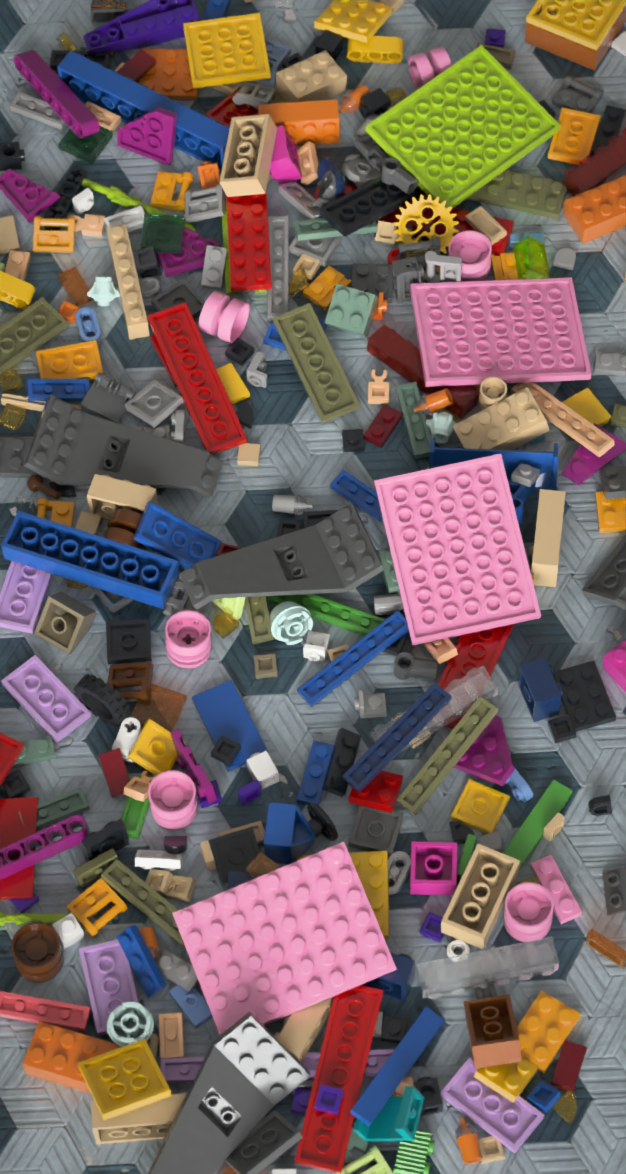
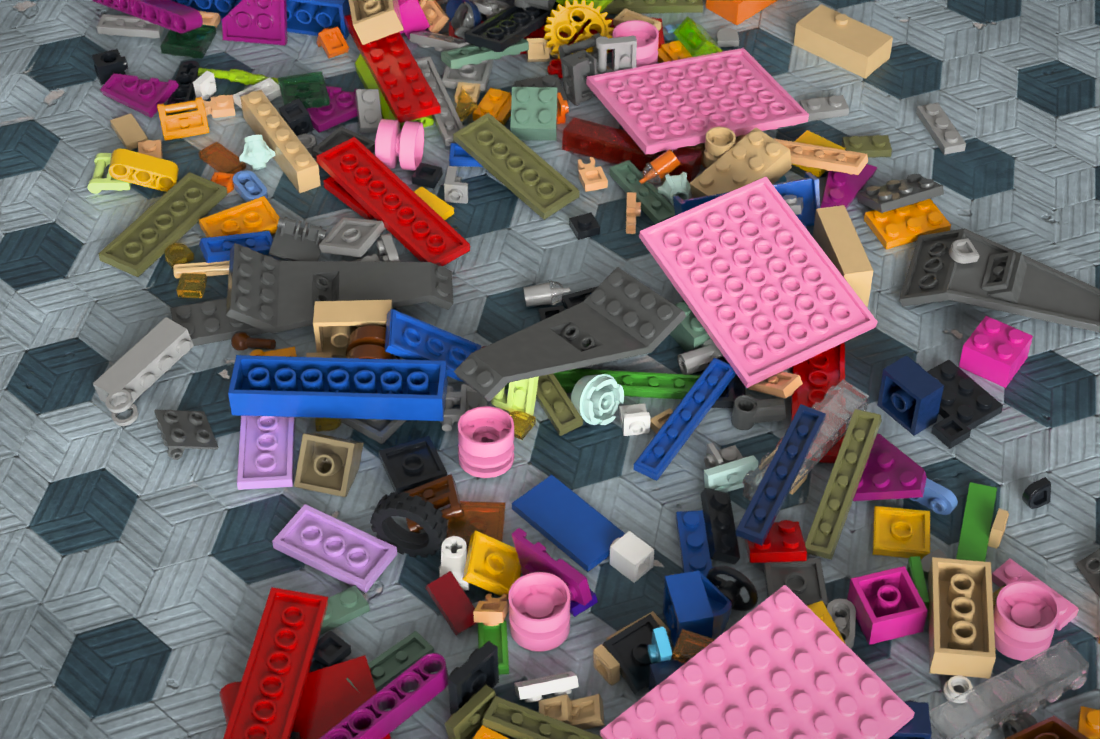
camera: 20 degrees left, 15 degrees down
black tile [49,481,76,498] -> none
light orange plate [150,171,194,211] -> none
black tile [164,836,187,854] -> none
light grey plate [185,184,226,223] -> none
black plate [211,736,241,766] -> none
black tile [235,402,254,429] -> none
tan tile [237,443,261,466] -> none
dark purple tile [237,780,262,805] -> none
dark tan tile [254,654,278,679] -> none
blue plate [330,470,383,522] -> none
dark red plate [363,404,403,448] -> none
dark purple tile [420,912,445,943] -> none
black tile [449,821,475,845] -> none
none -> light nougat plate [626,192,641,234]
none -> medium azure plate [647,627,672,664]
none -> light aqua plate [704,455,759,493]

